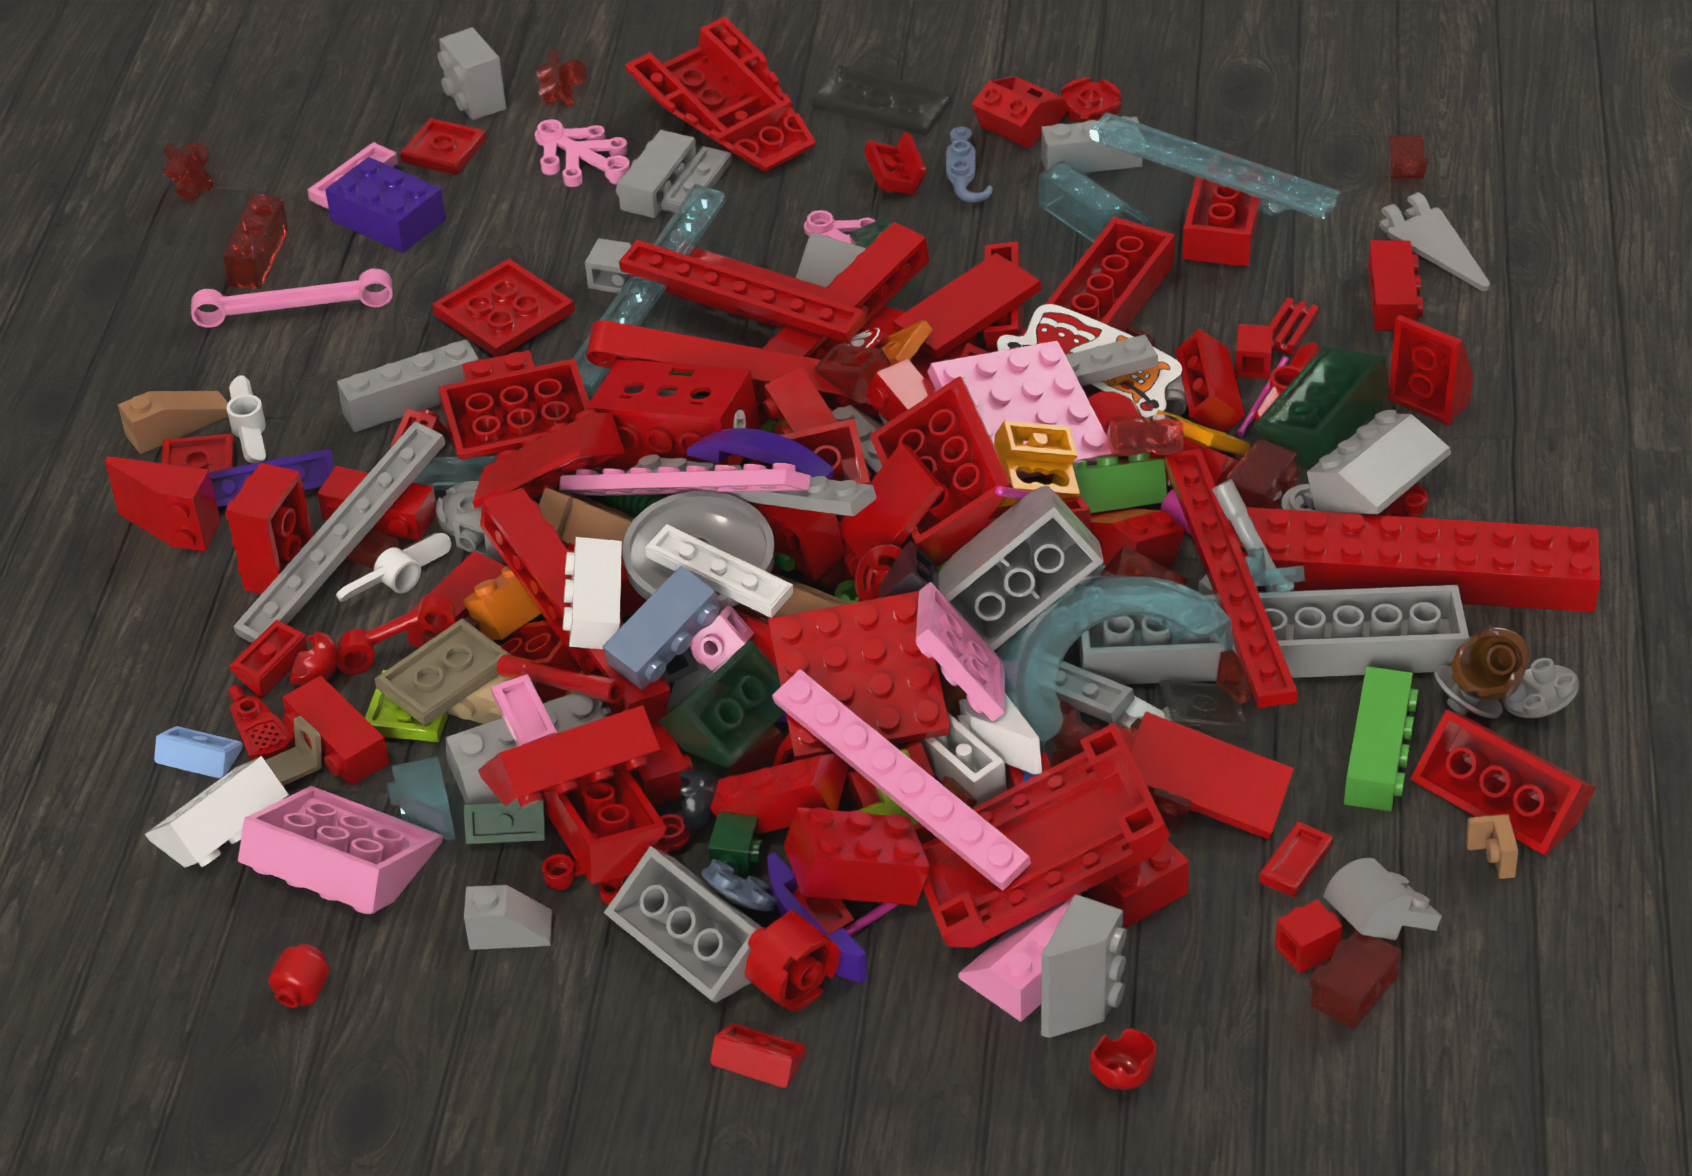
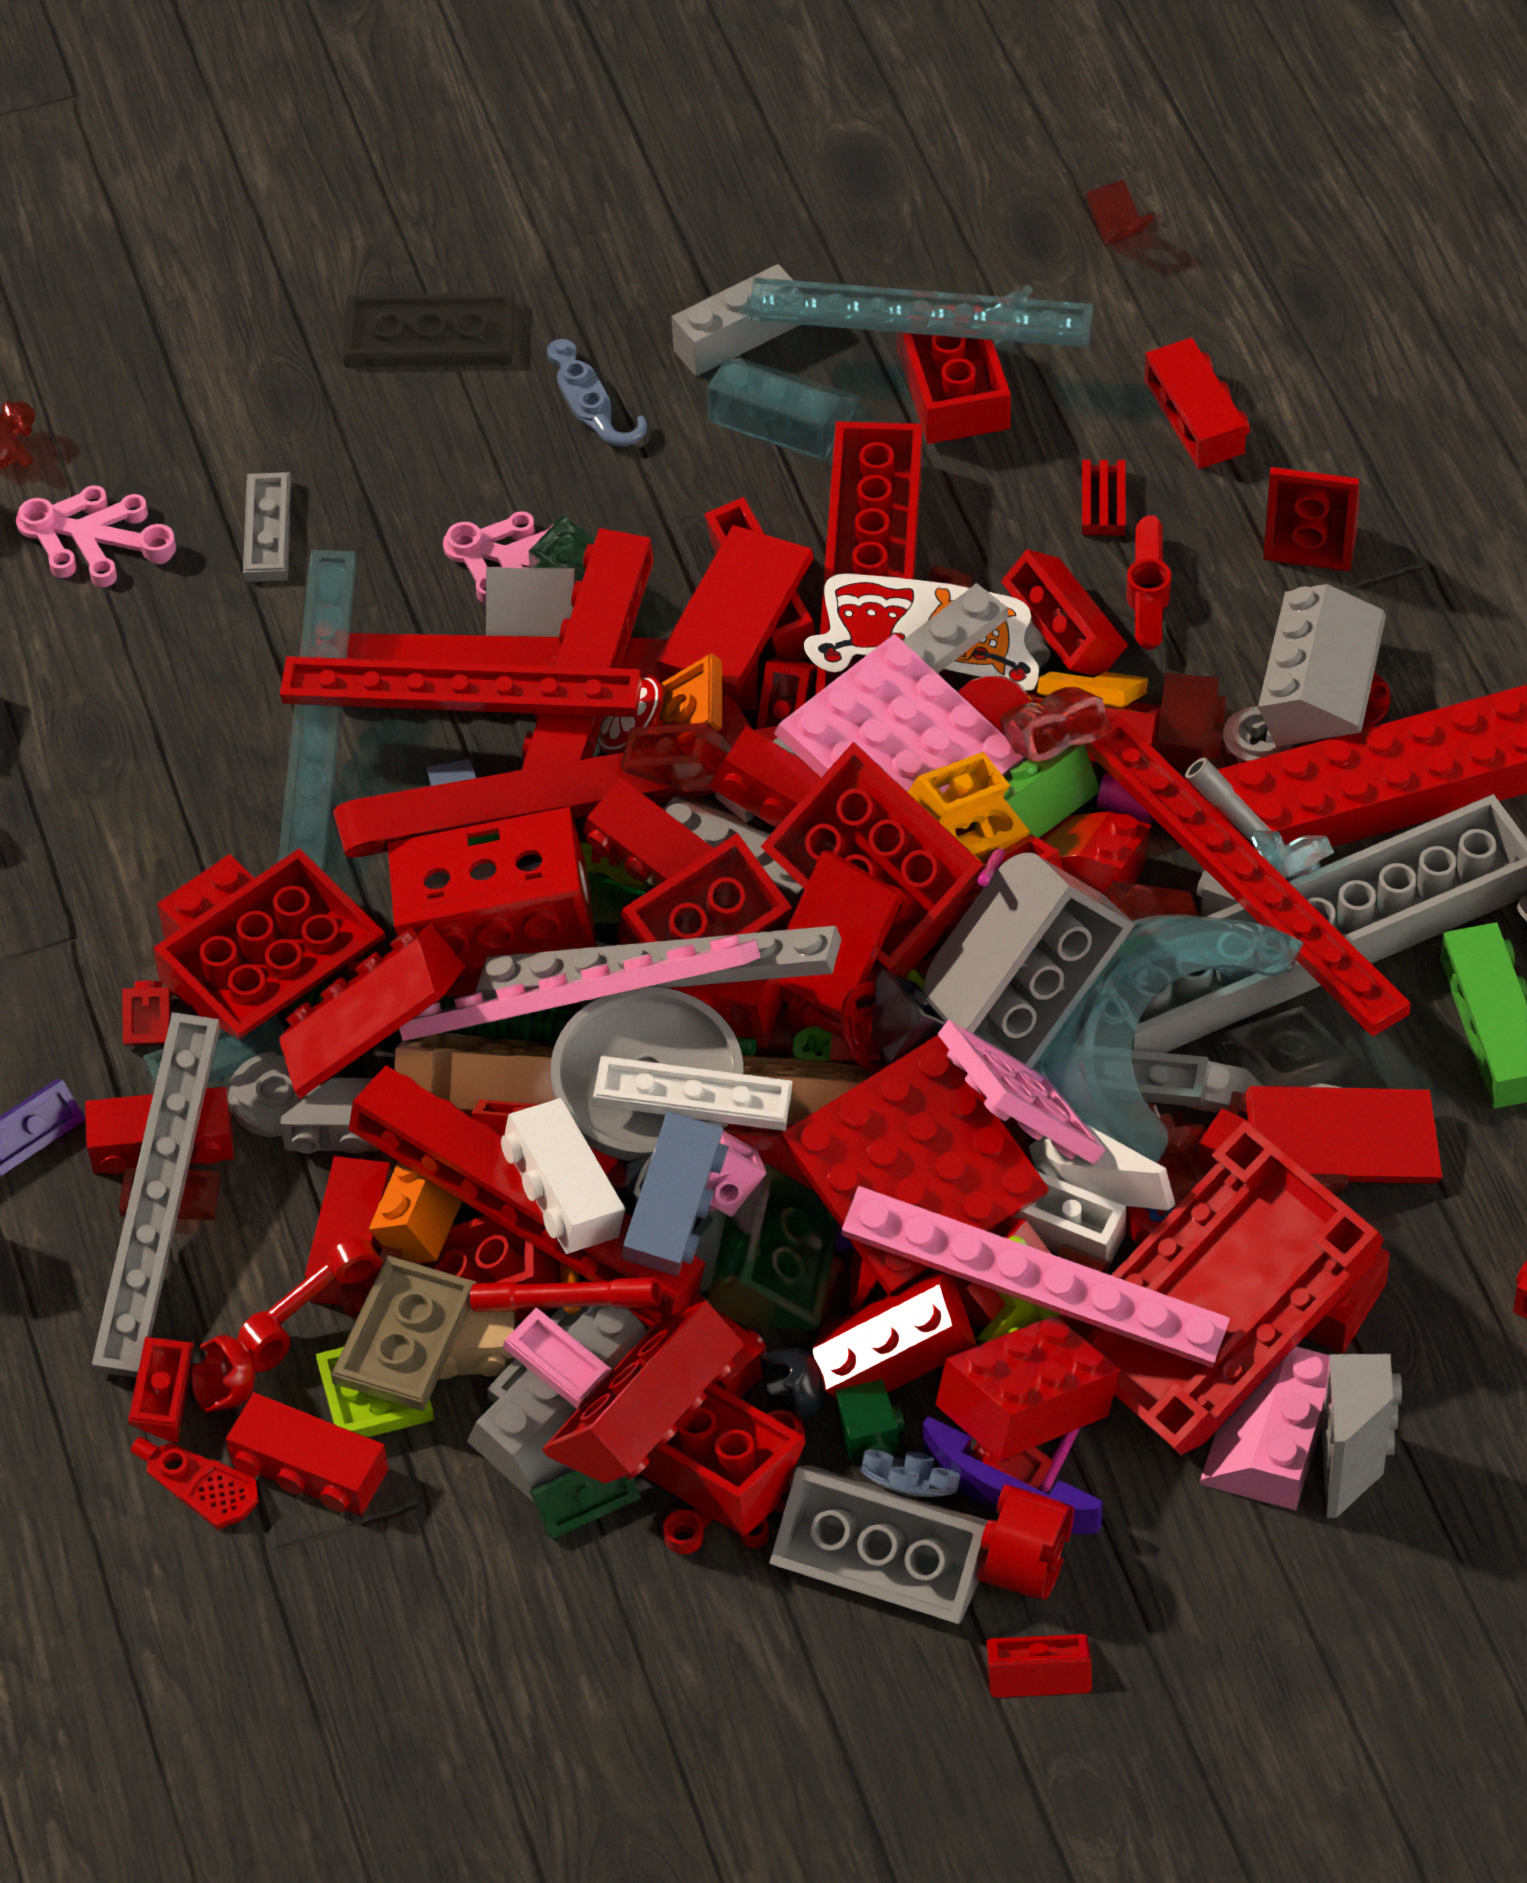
camera: 25 degrees left, 10 degrees up
white slope [145,756,289,867] -> none
light blue slope [154,726,243,778] -> none
red brick [226,463,313,594] -> none
bright pink slope [238,786,443,914] -> none
dark tan bracket [265,716,322,786] -> none
red head [268,944,330,1008] -> none
white piece [336,533,451,602] -> none
light grey brick [337,339,479,433] -> none
clear light blue slope [387,757,455,840] -> none
red plate [432,259,575,357] -> none
light grey slope [464,885,552,950] -> none
light grey slope [585,238,653,298] -> none
light grey brick [616,130,696,218] -> none
red wedge [625,16,816,172] -> none
dark purple slope [687,428,834,480] -> none
red bracket [863,132,926,195] -> none
red piece [971,76,1069,149] -> none
red tile [1060,78,1121,123] -> none
red hair [1089,1029,1157,1090] -> none
clear red tile [1216,649,1250,704] -> none
red brick [1235,324,1273,379] -> none
dark pink axle [1237,356,1289,437] -> none
clear green slope [1255,346,1391,468] -> none
red tile [1259,822,1334,898] -> none
light grey flag [1379,192,1490,291] -> none

